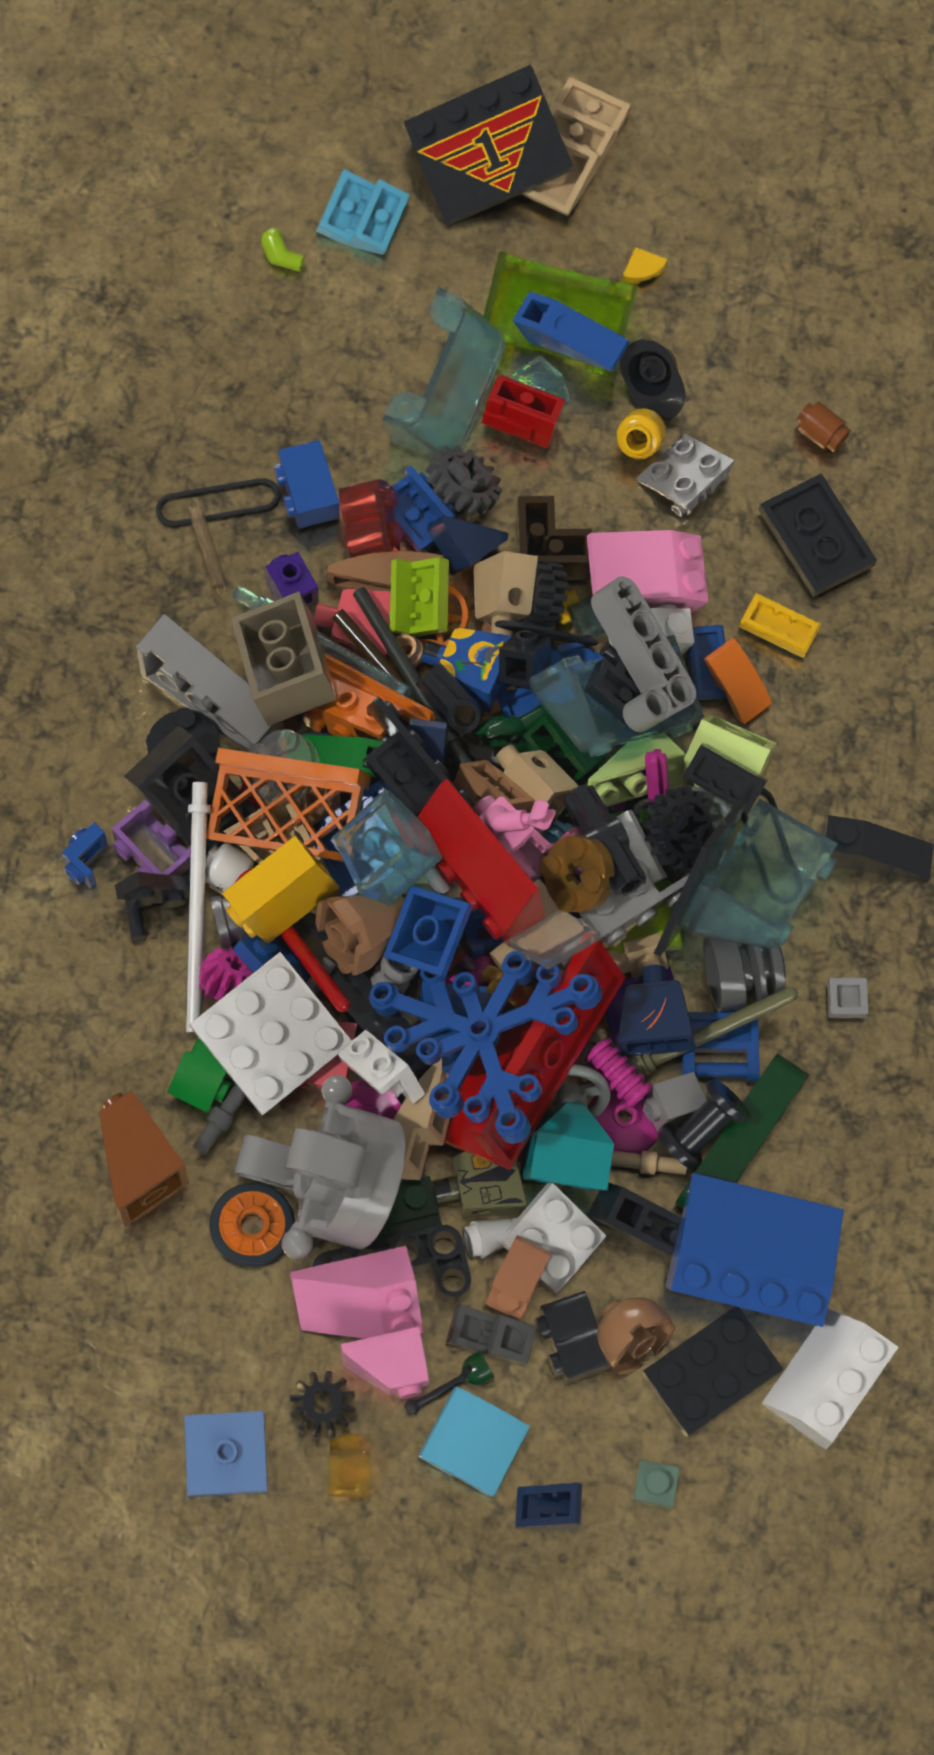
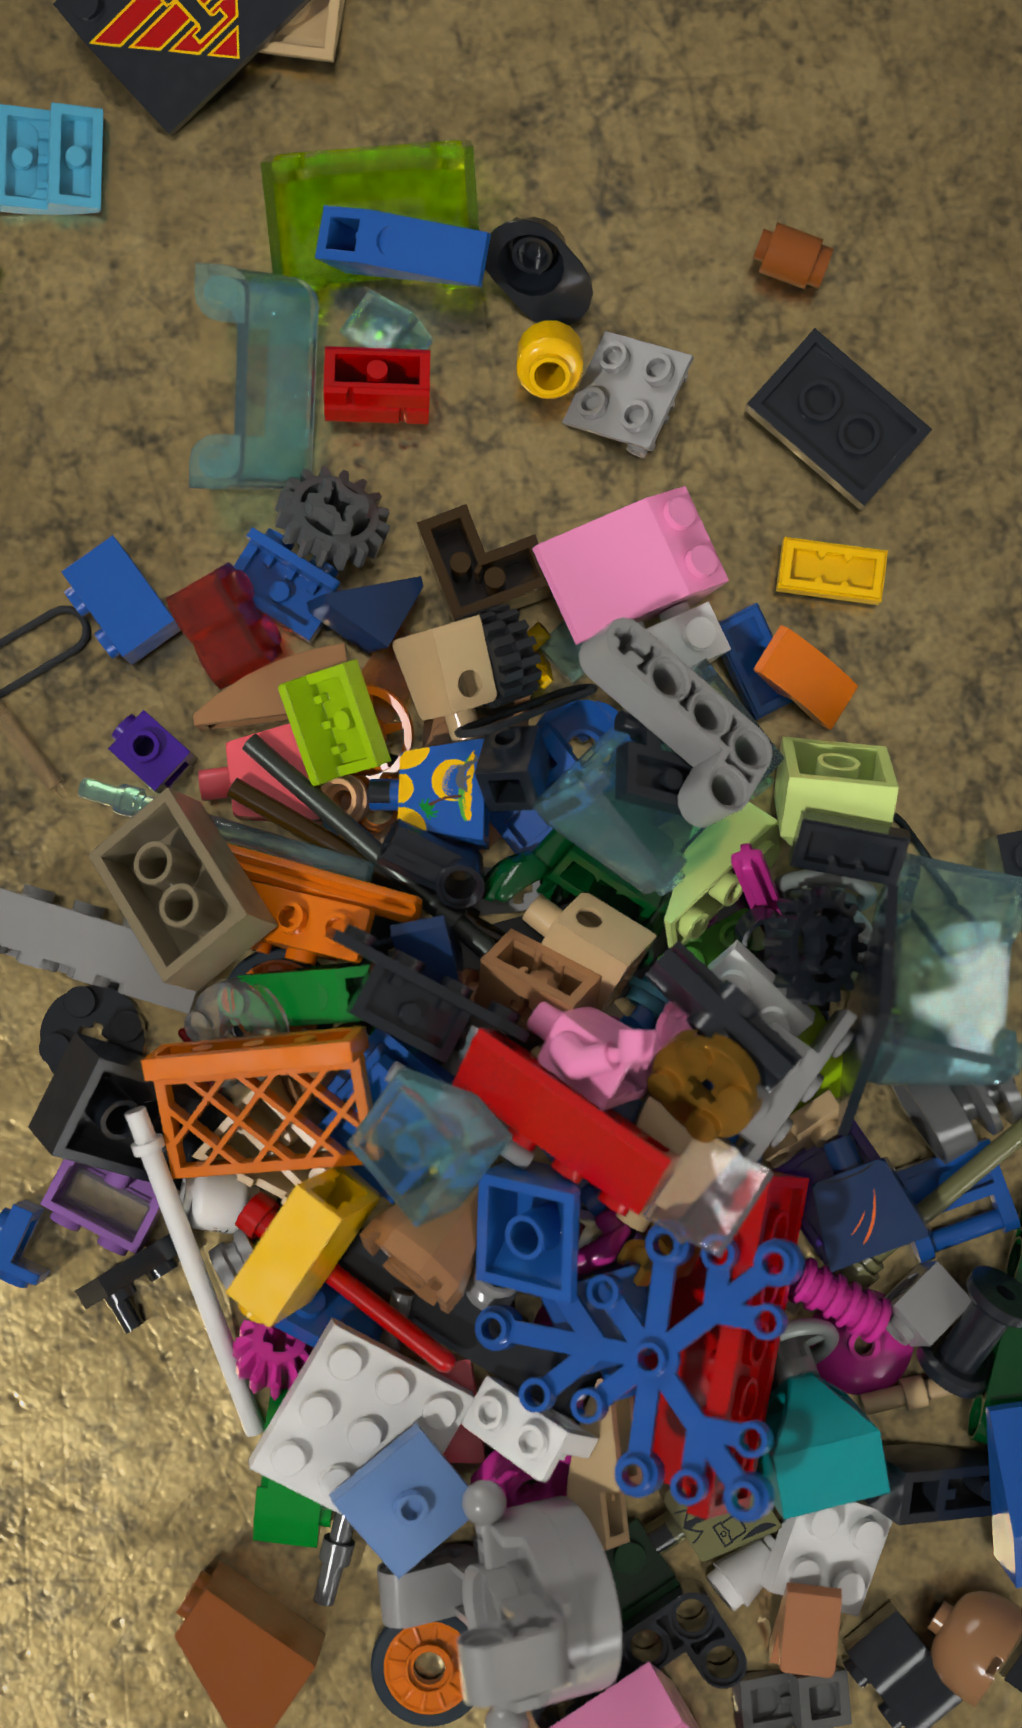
camera: 15 degrees left, 15 degrees up
yellow tile [622,247,668,284] -> none
none -> medium blue plate [329,1422,469,1579]

